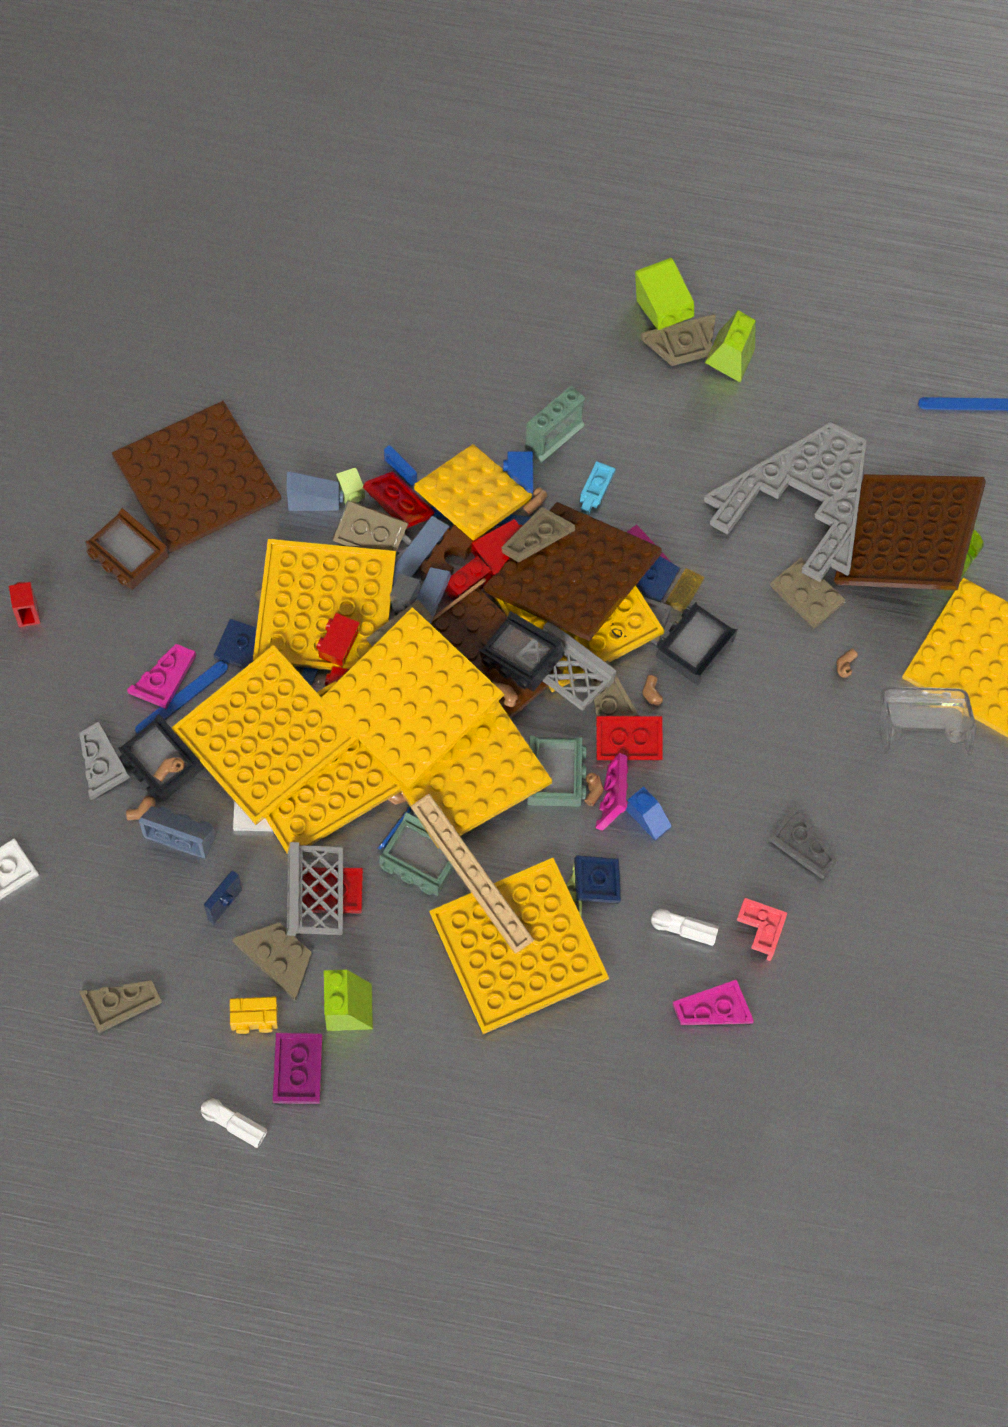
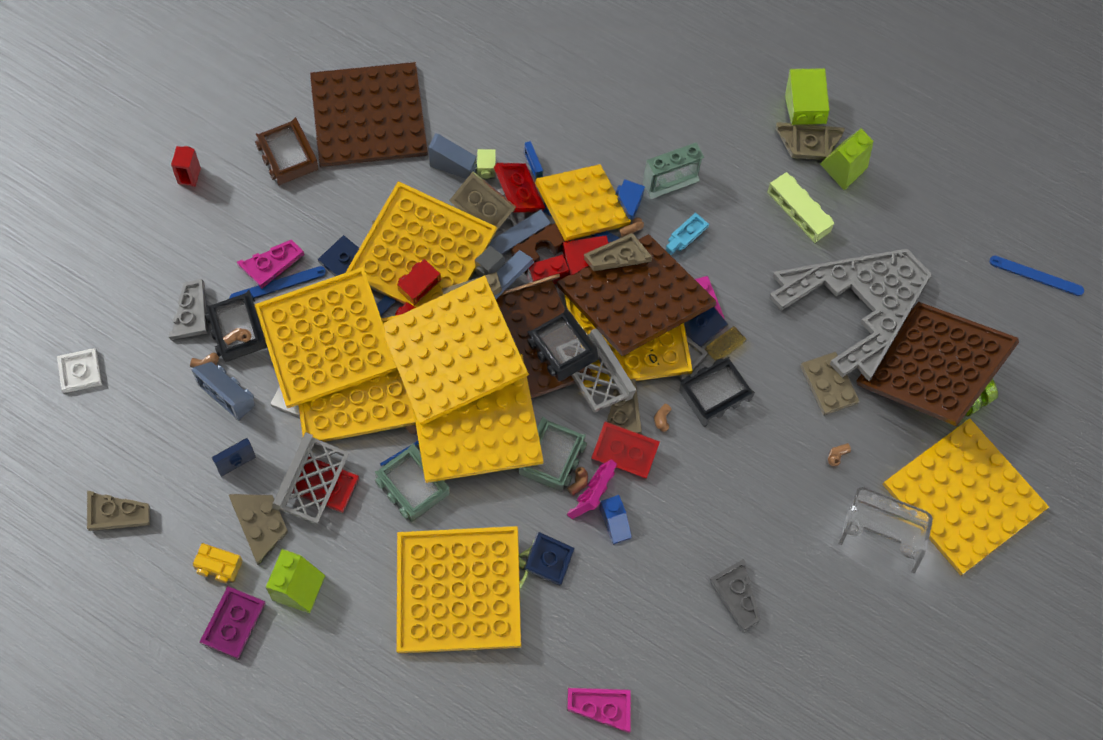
camera: 20 degrees right, 0 degrees up
white piece [201,1098,268,1148] -> none
tan tile [411,794,534,954] -> none
medium nougat arm [492,682,518,707] -> none
white piece [651,908,719,946] -> none
coral panel [737,898,787,961] -> none
none -> yellowish green brick [767,172,834,243]

